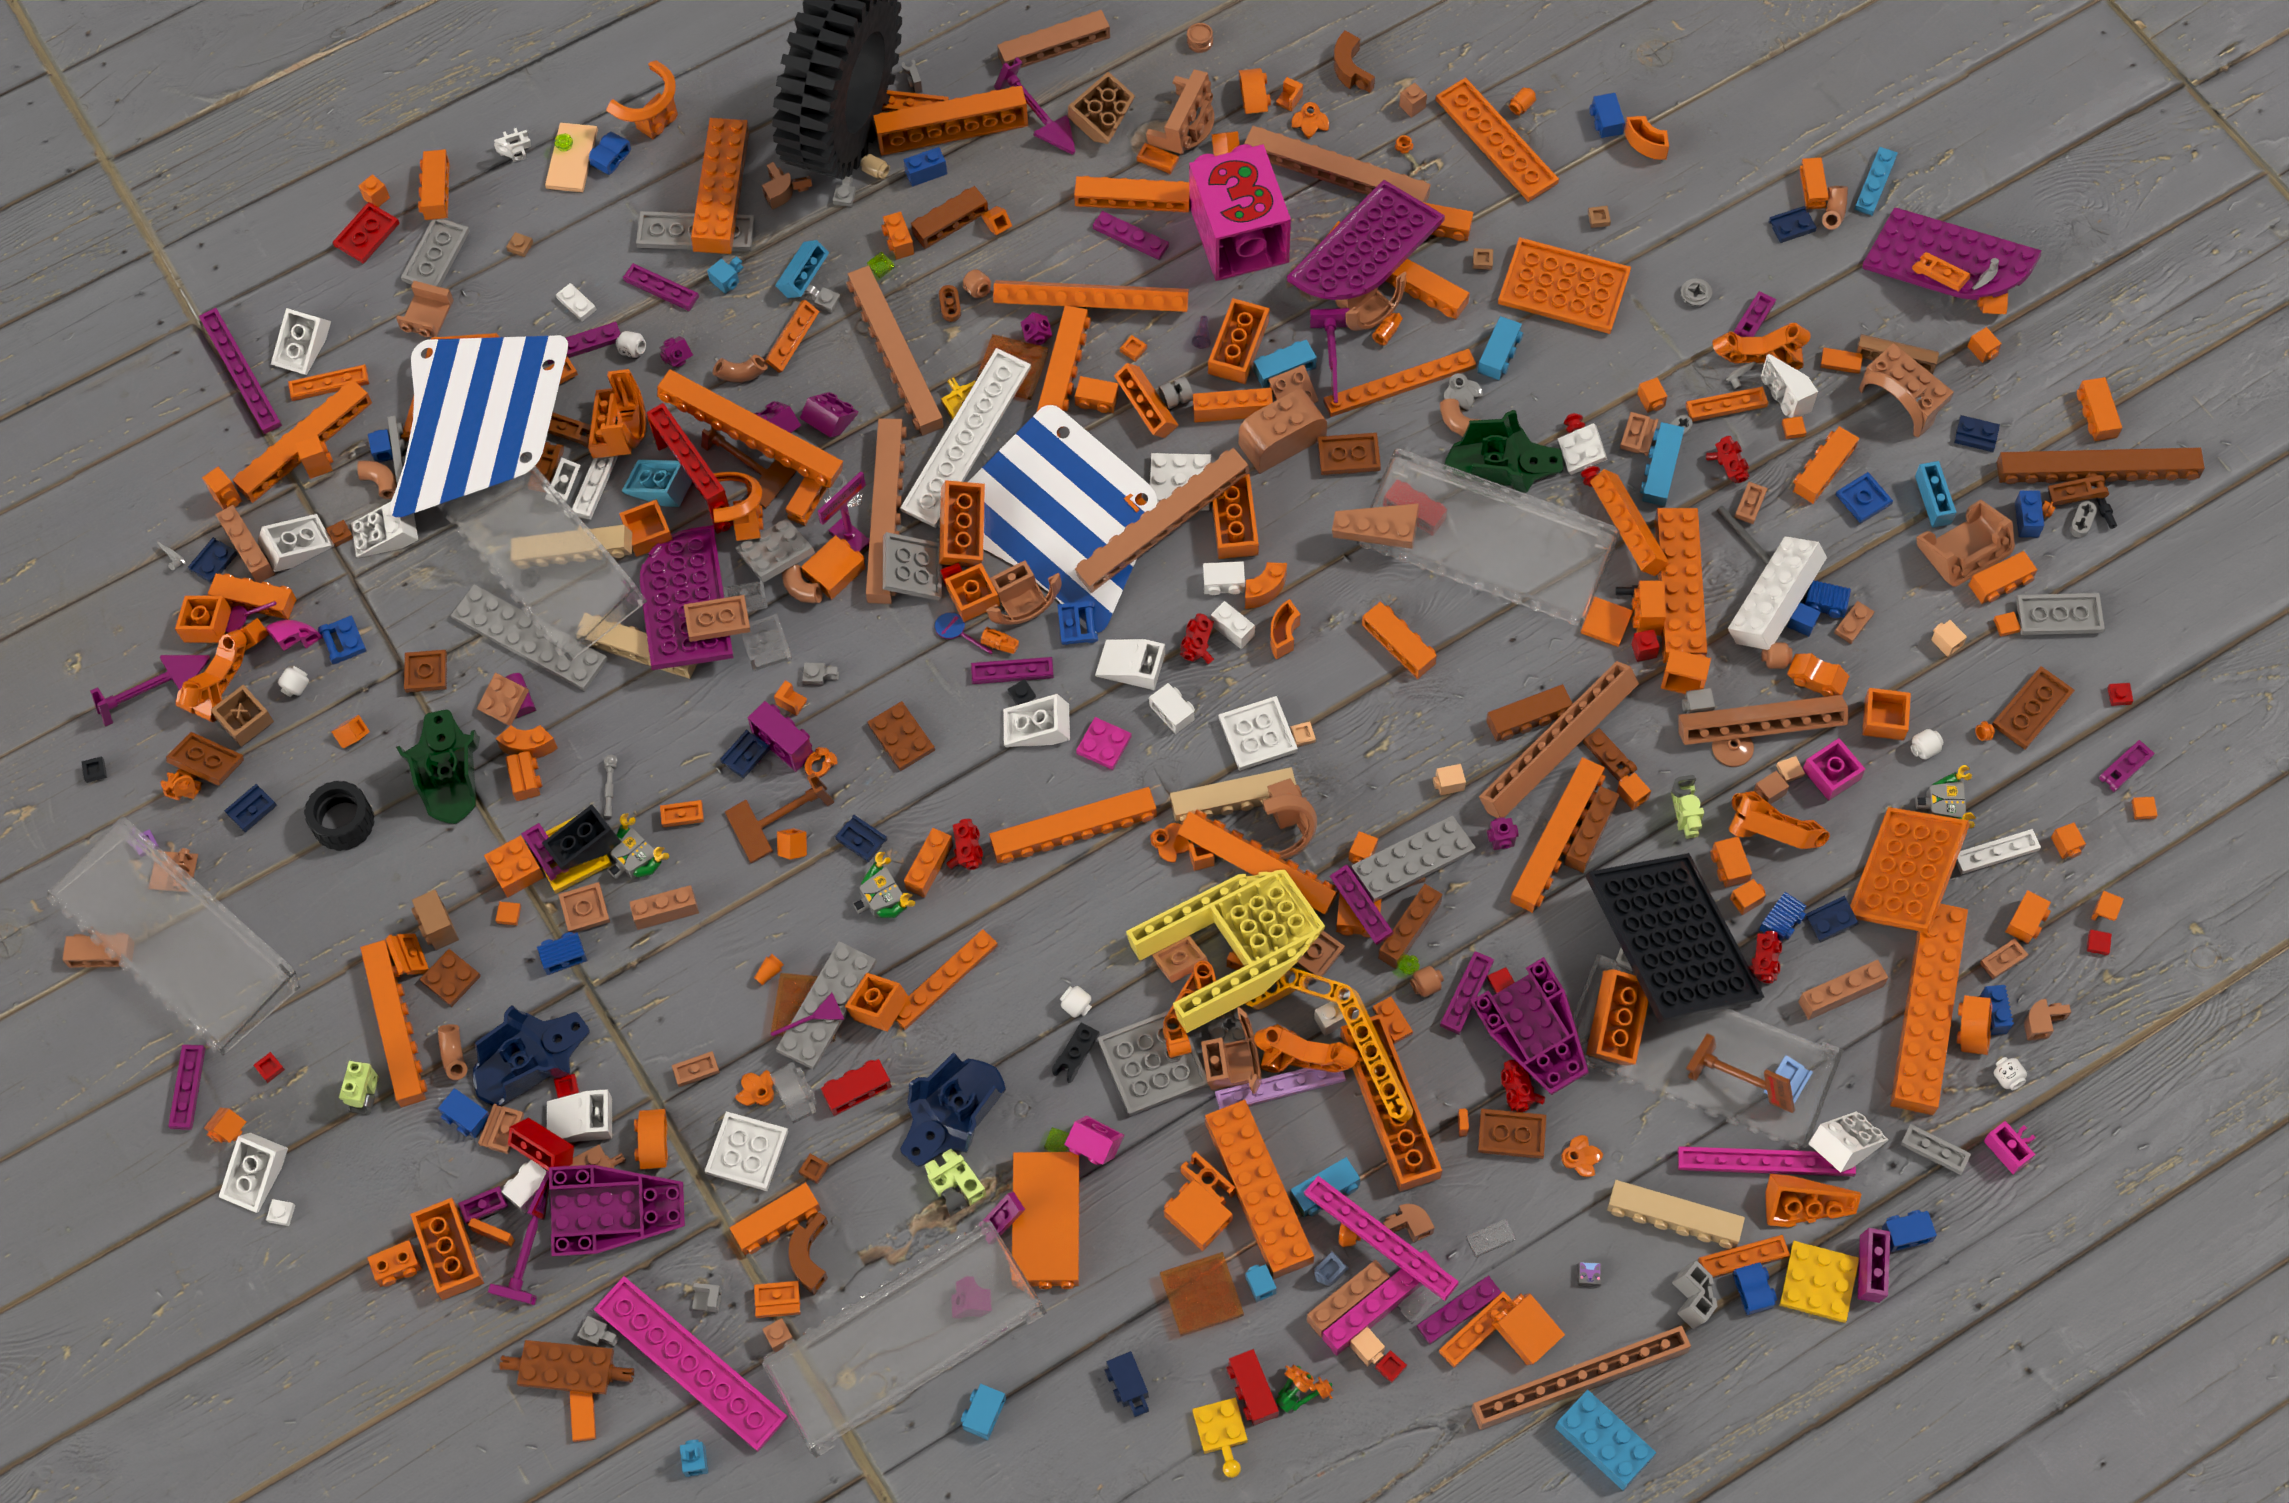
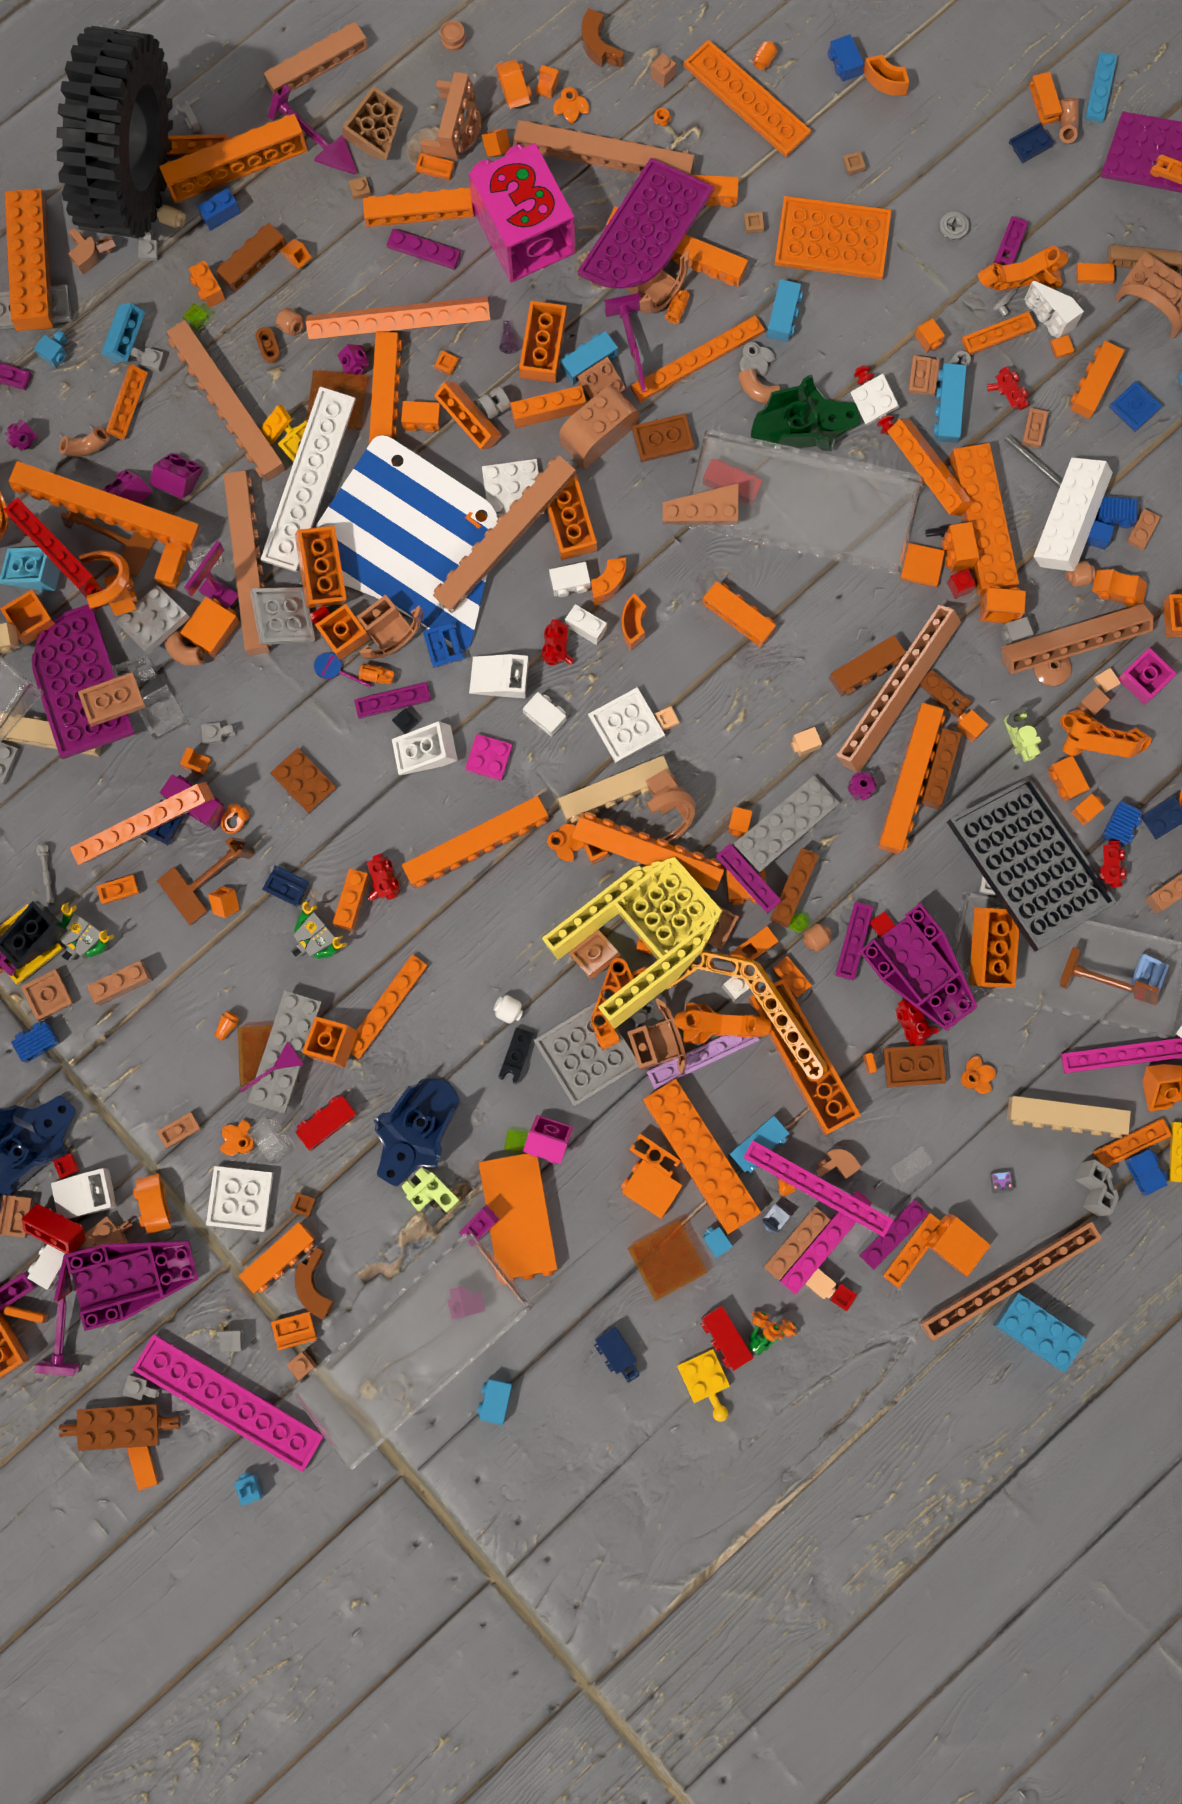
camera: 10 degrees left, 15 degrees up
none -> orange brick [70,782,214,865]
none -> light orange plate [260,405,292,444]
none -> medium nougat plate [349,176,371,200]
none -> orange brick [729,926,779,969]

